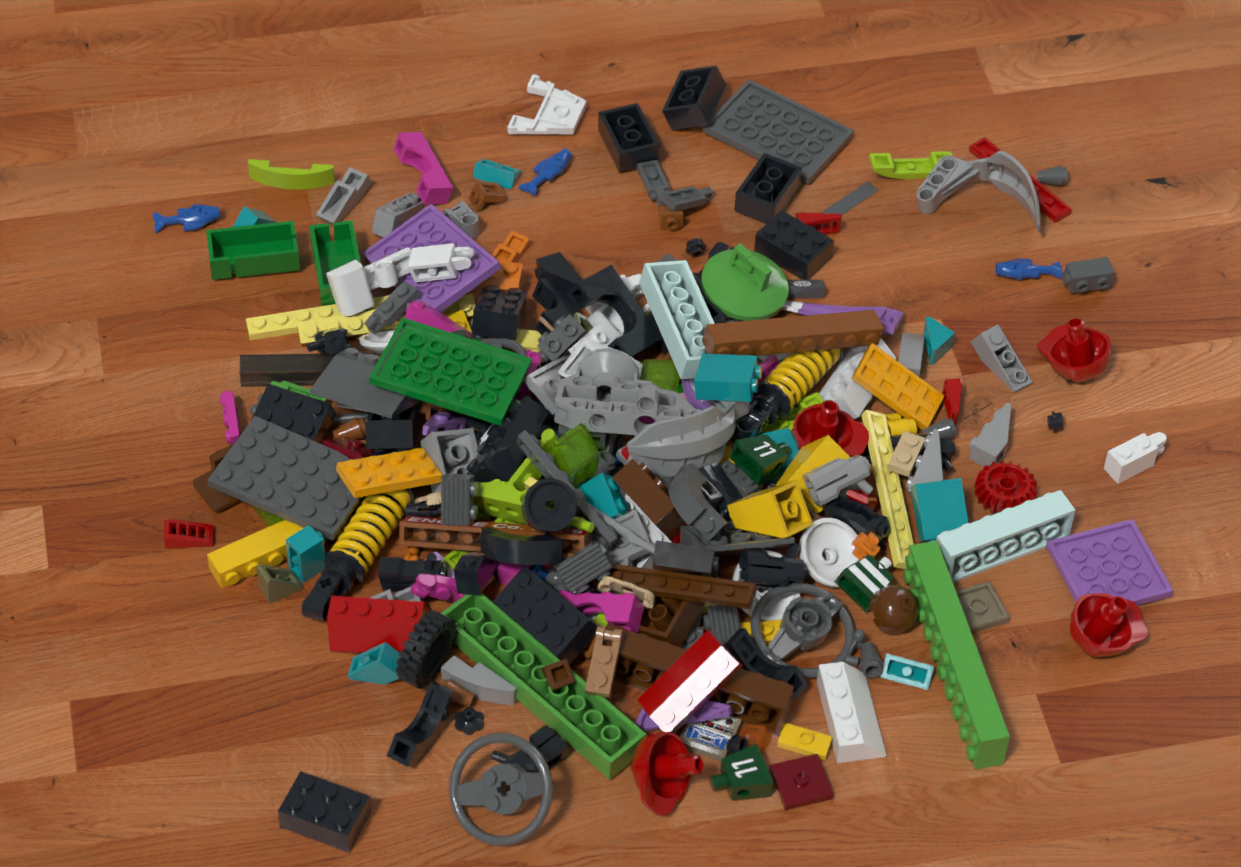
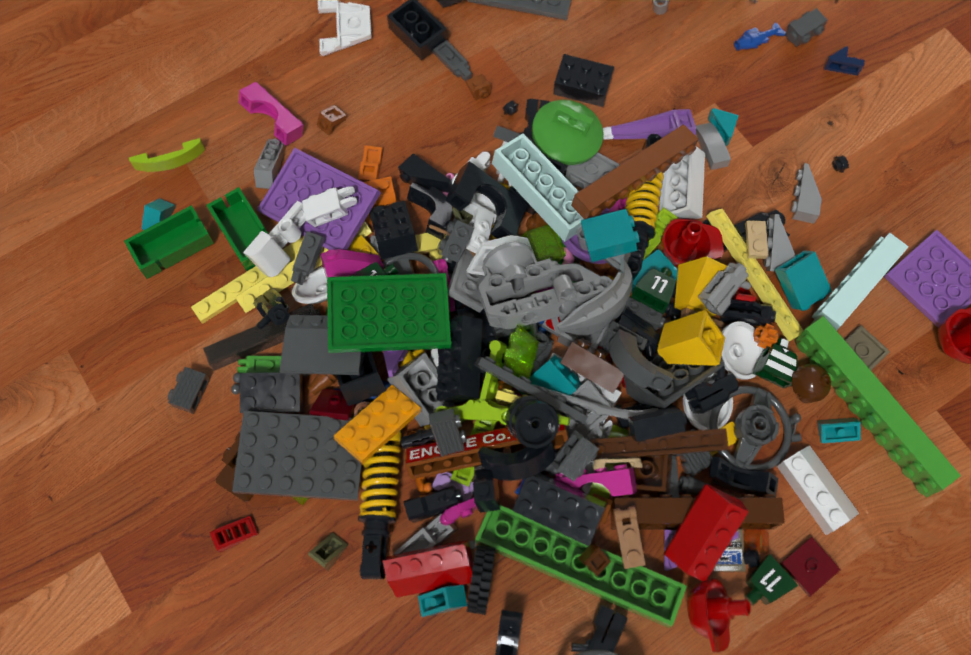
camera: 20 degrees left, 20 degrees up
blue animal [153,204,221,233] -> none
yellow brick [207,519,349,588] -> none
dark pink hinge [220,390,241,444] -> none
teal brick [286,525,326,583] -> none
light grey slope [316,167,371,224] -> none
tan piece [414,491,441,506] -> none
light grey slope [441,656,517,705] -> none
dark orange cone [441,679,475,707] -> none
light grey piece [442,201,479,240] -> none
black plant [454,707,484,735] -> none
teal slope [473,159,522,189] -> none
blue animal [518,148,572,196] -> none
dark grey hinge [660,186,714,212] -> none
black brick [734,153,803,223] -> none
yellow plate [777,723,832,761] -> none
dark grey slope [787,279,825,299] -> none
red slope [795,213,842,235] -> none
dark grey sticker [821,182,878,225] -> none
light orange plate [851,343,944,430] -> none
dark grey cone [860,642,884,678] -> none
yellow piece [886,412,917,437] -> none
dark grey cone [921,418,957,440] -> none
red slope [942,378,962,427] -> none
light grey slope [971,325,1032,393] -> none
red gear [974,460,1038,515] -> none
red piece [1037,318,1111,382] -> none
white hinge [1104,432,1167,484] -> none
none -> dark grey brick [168,367,210,414]
none -> dark blue slope [824,46,865,76]

